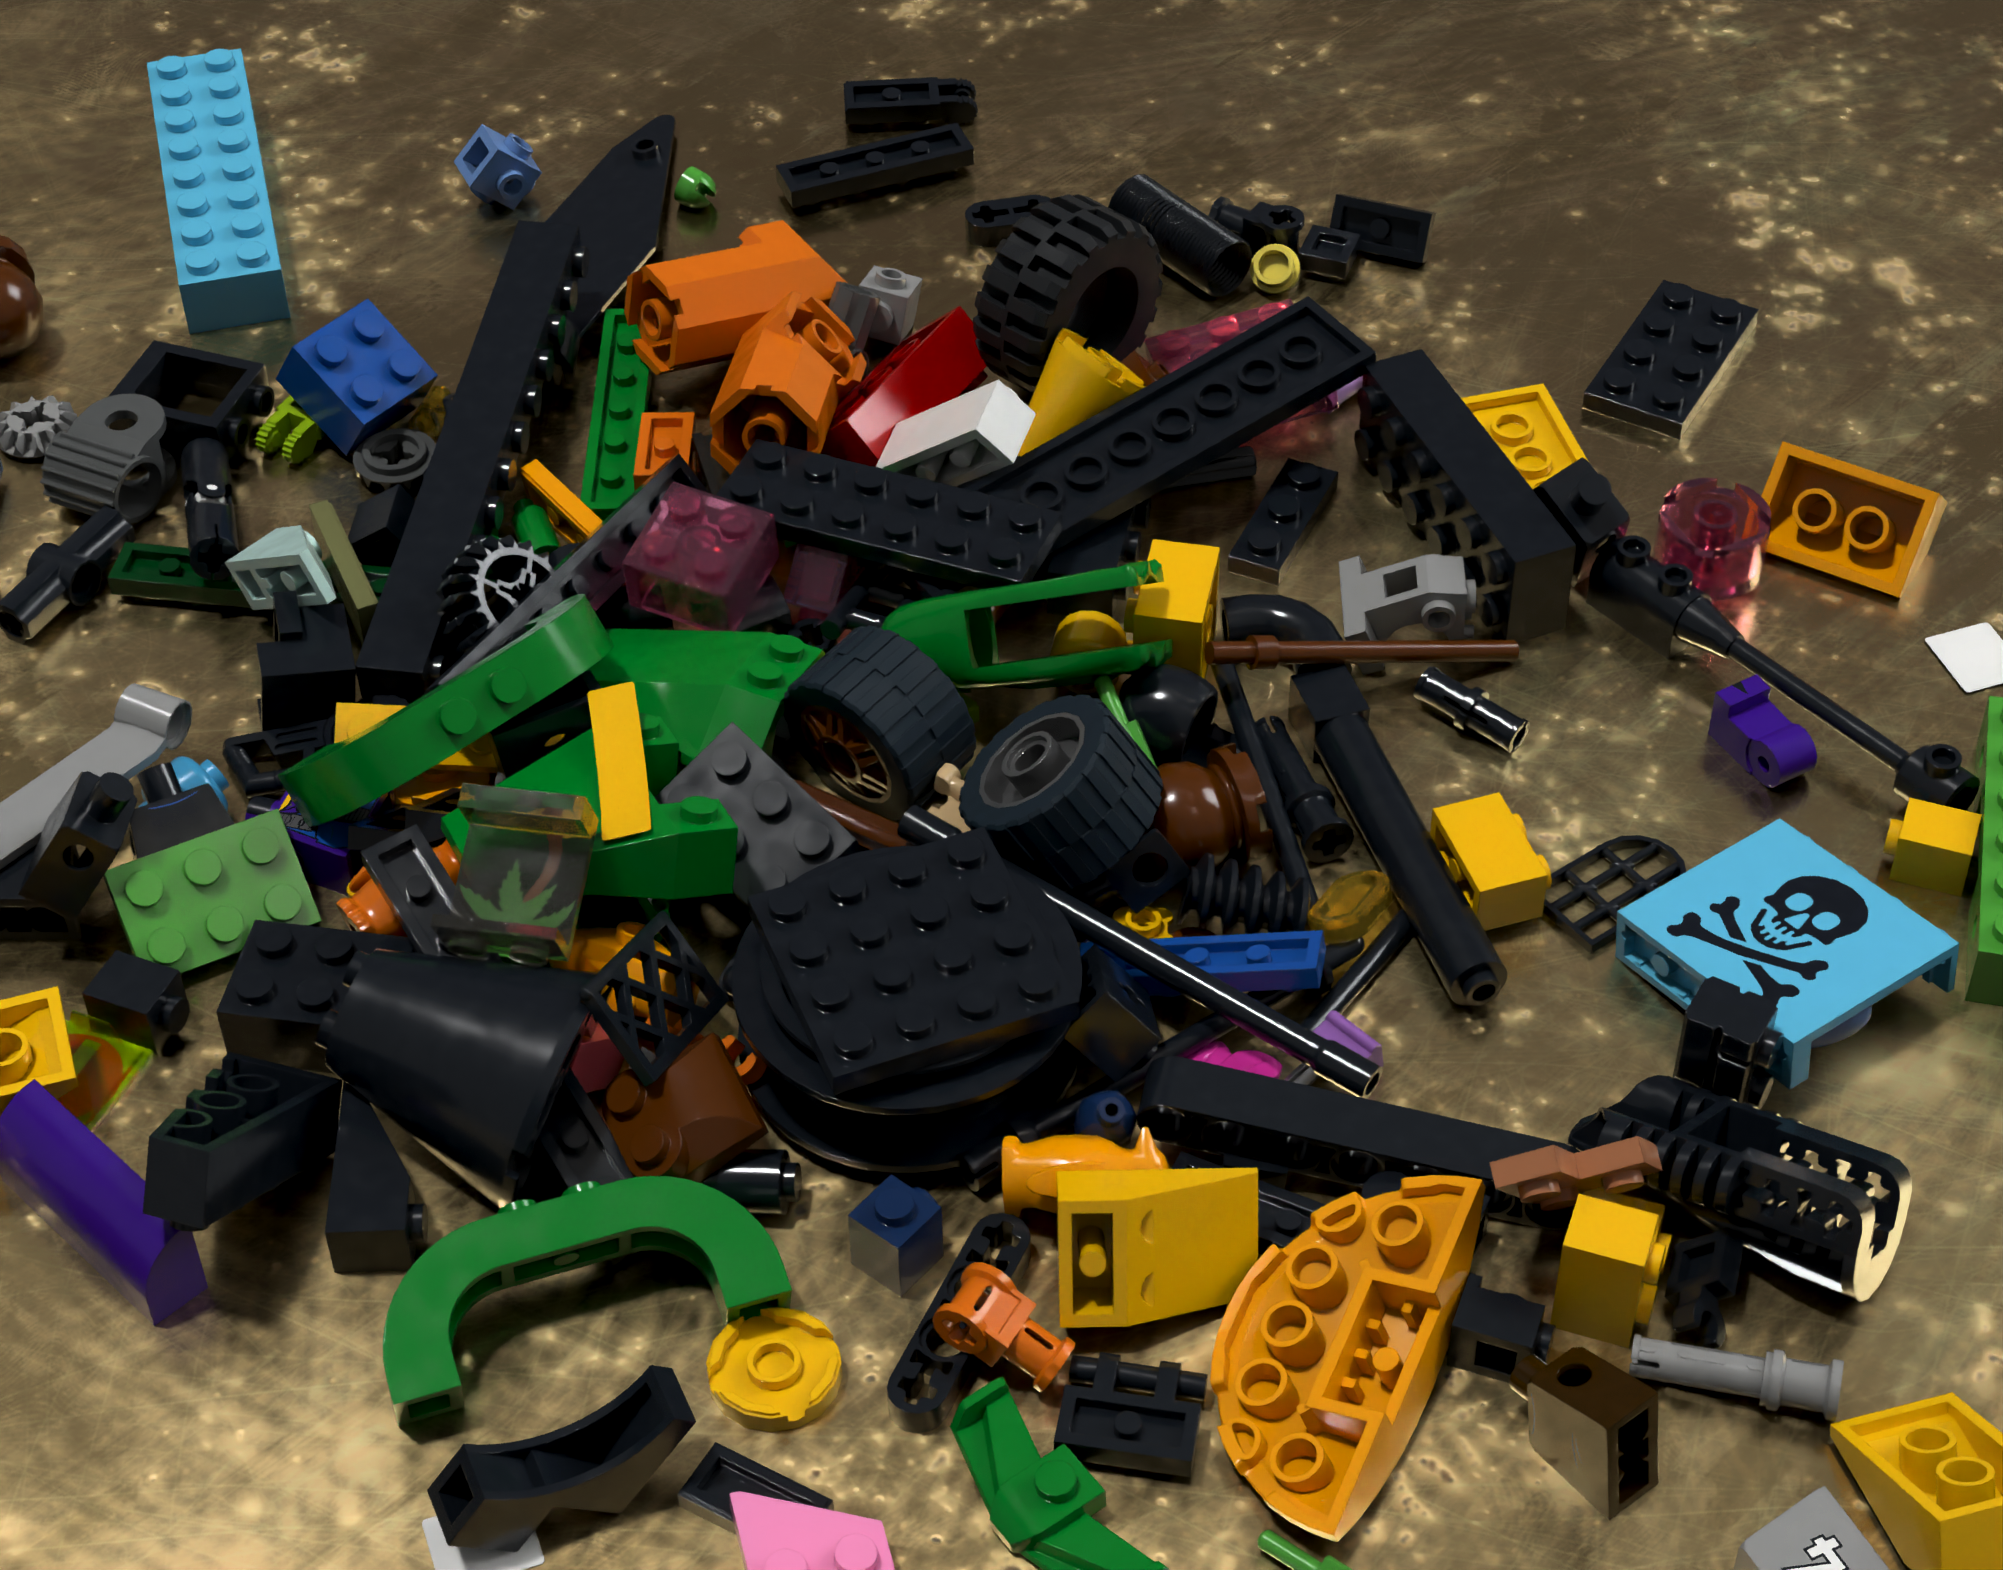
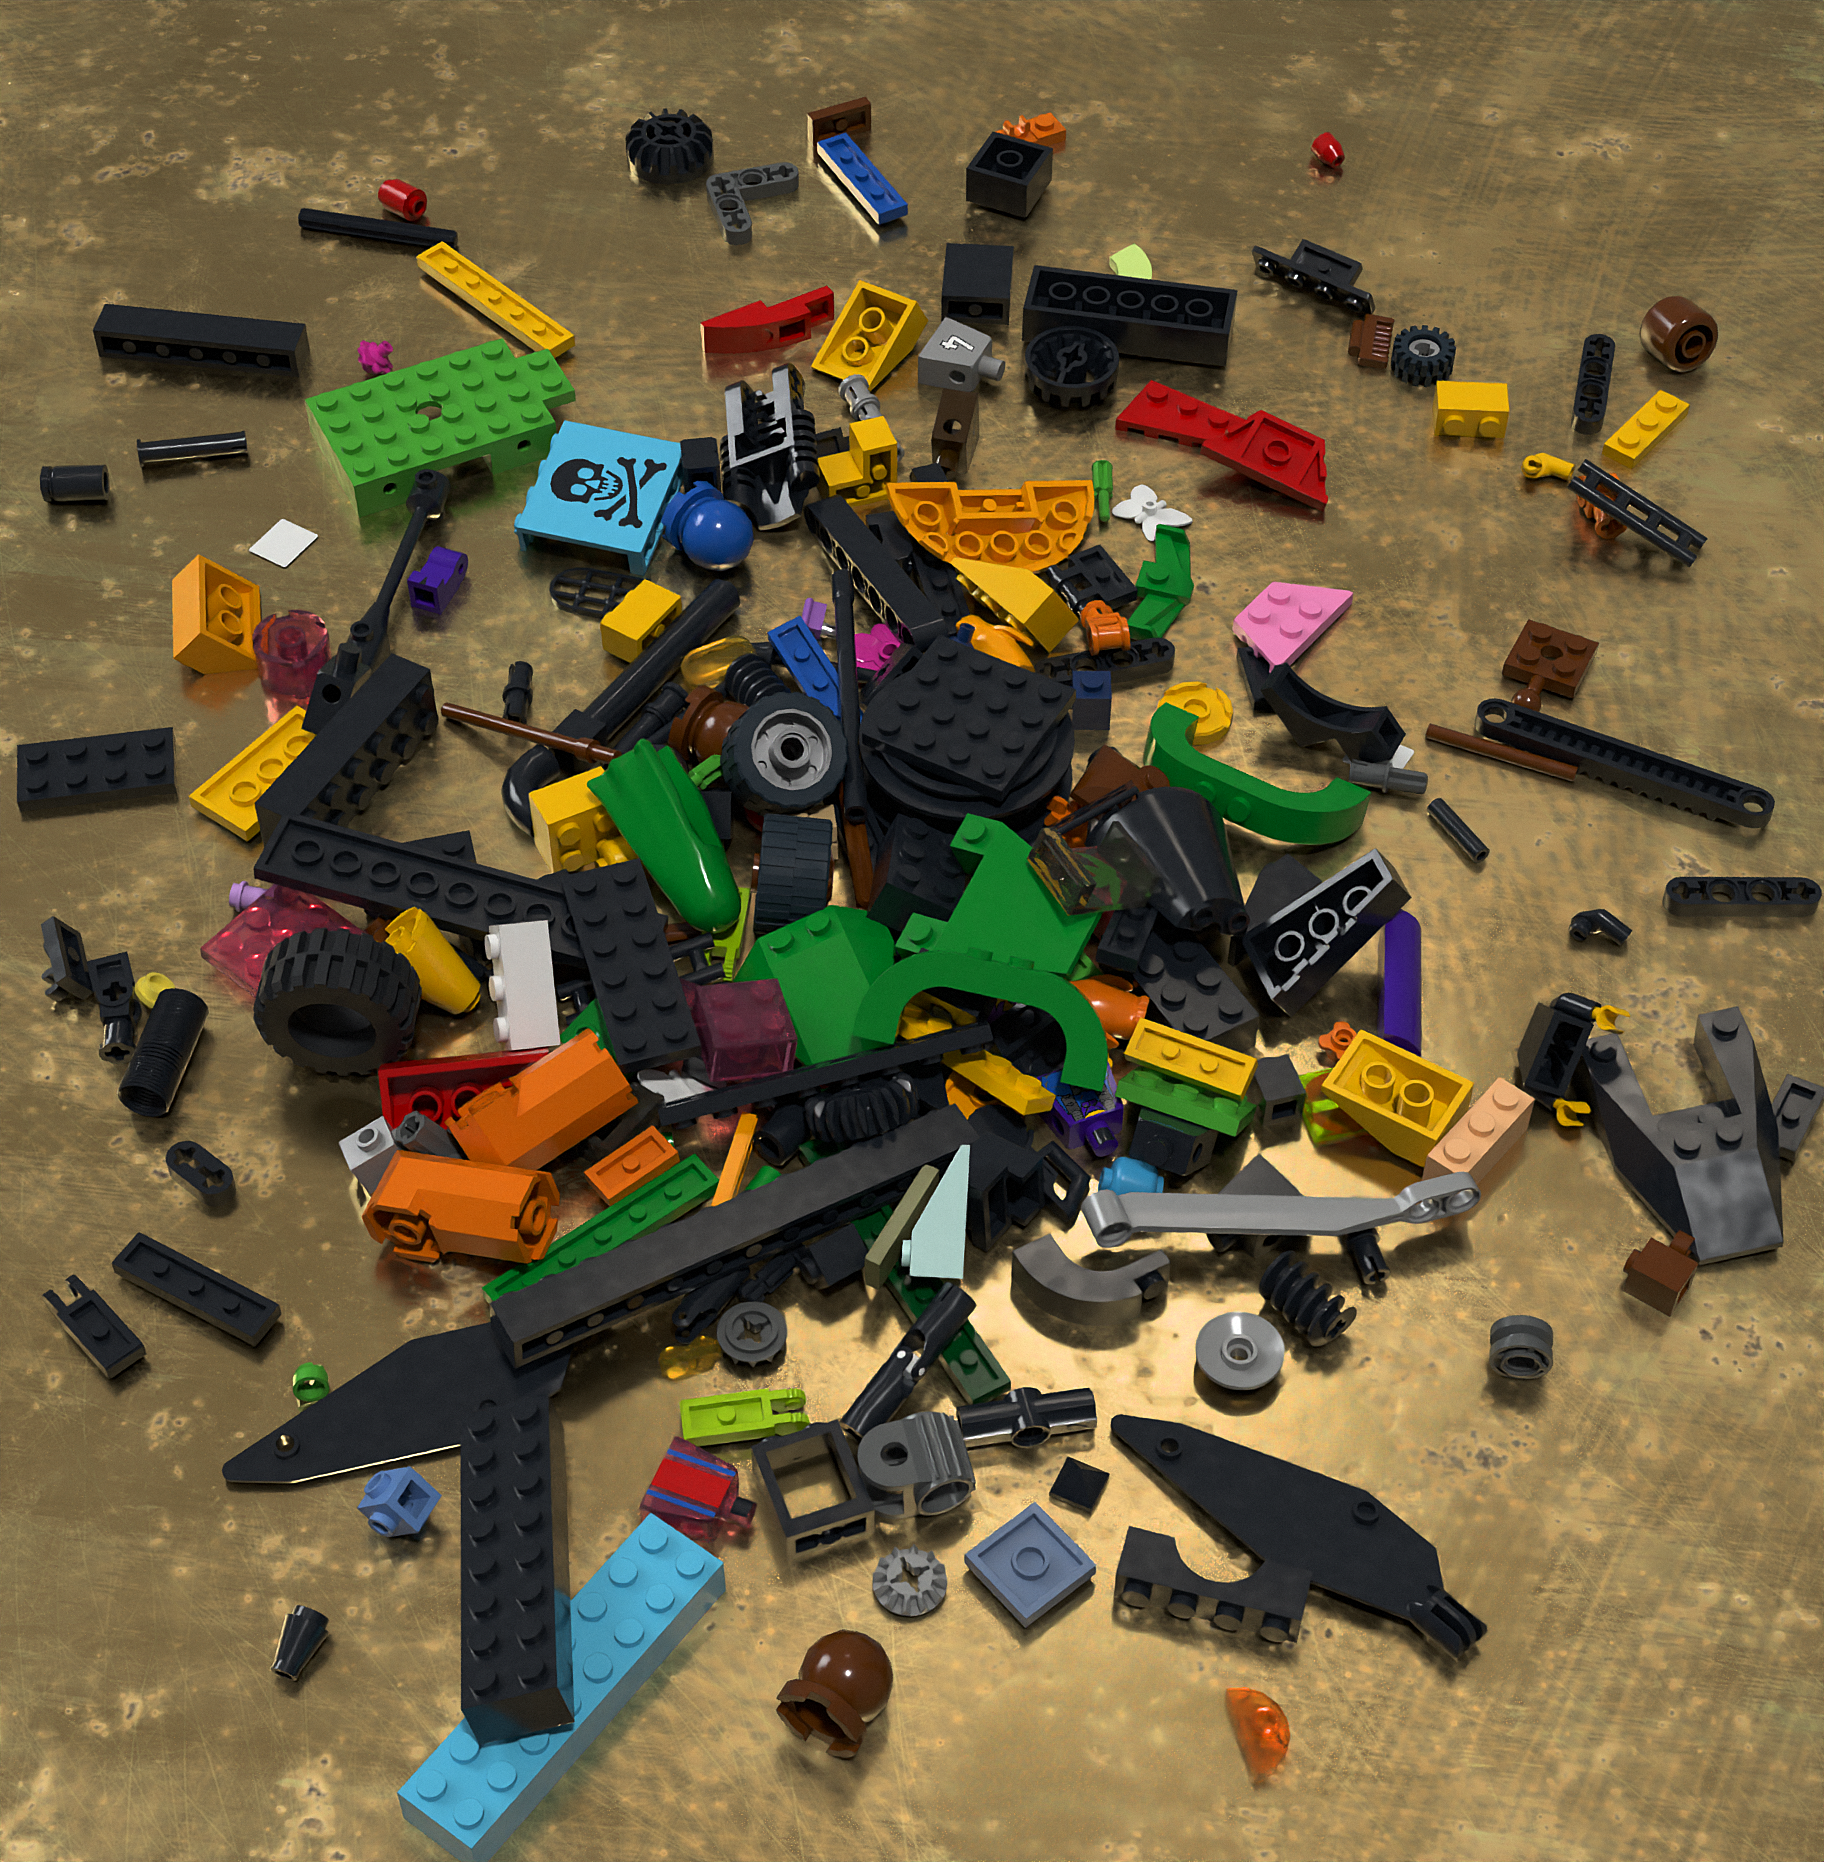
camera: 130 degrees left, 5 degrees up
black torso [18,771,138,921] -> none
blue brick [276,298,438,456] -> none
yellow sticker [587,682,651,841] -> none
light grey tile [1339,554,1476,676] -> none
nougat plate [1489,1136,1663,1211] -> none
yellow brick [1883,797,1982,897] -> none
none -> black cone [270,1605,329,1681]
none -> black brick [460,1393,575,1745]
none -> torso [639,1436,757,1544]
none -> blue tile [661,481,754,572]
none -> black arch [1011,1234,1171,1326]
none -> yellow plate [1124,1017,1258,1102]
none -> orange plate [1318,1021,1357,1063]
none -> dark grey axle [1349,759,1428,795]
none -> black piece [1427,798,1490,863]

